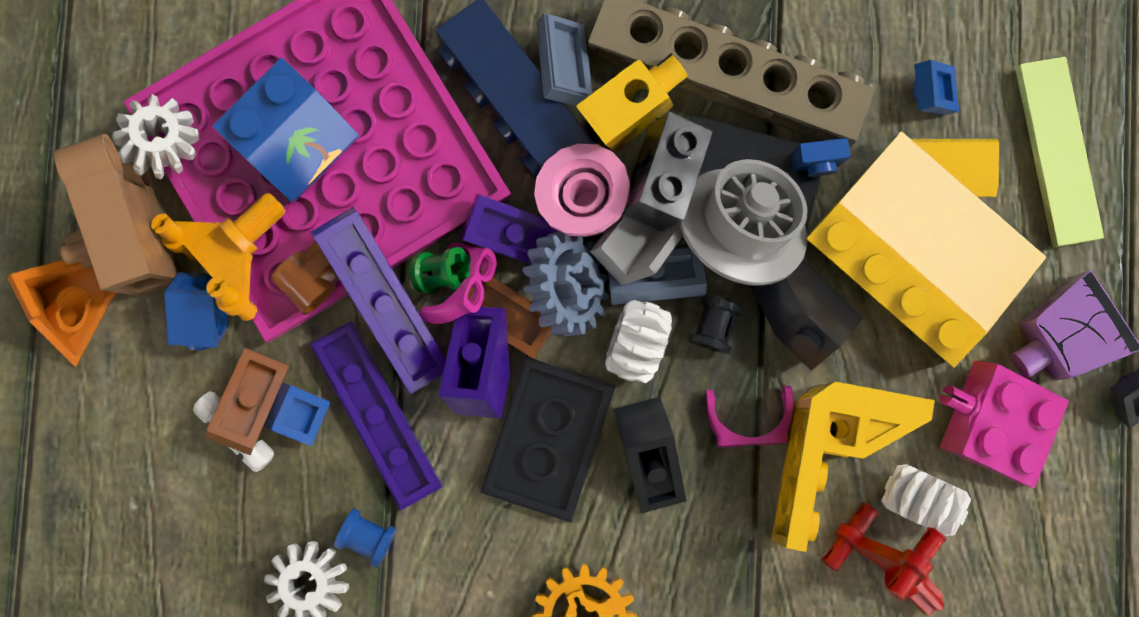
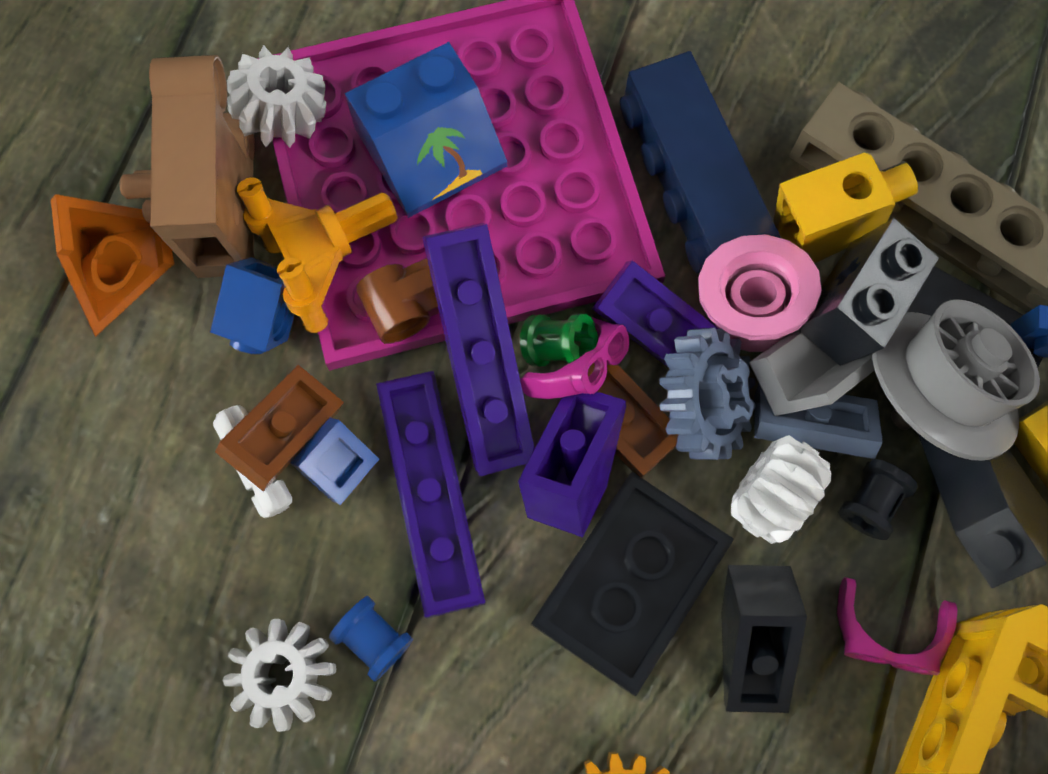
camera: 15 degrees right, 10 degrees down
sand blue tile [536,13,593,106] -> none

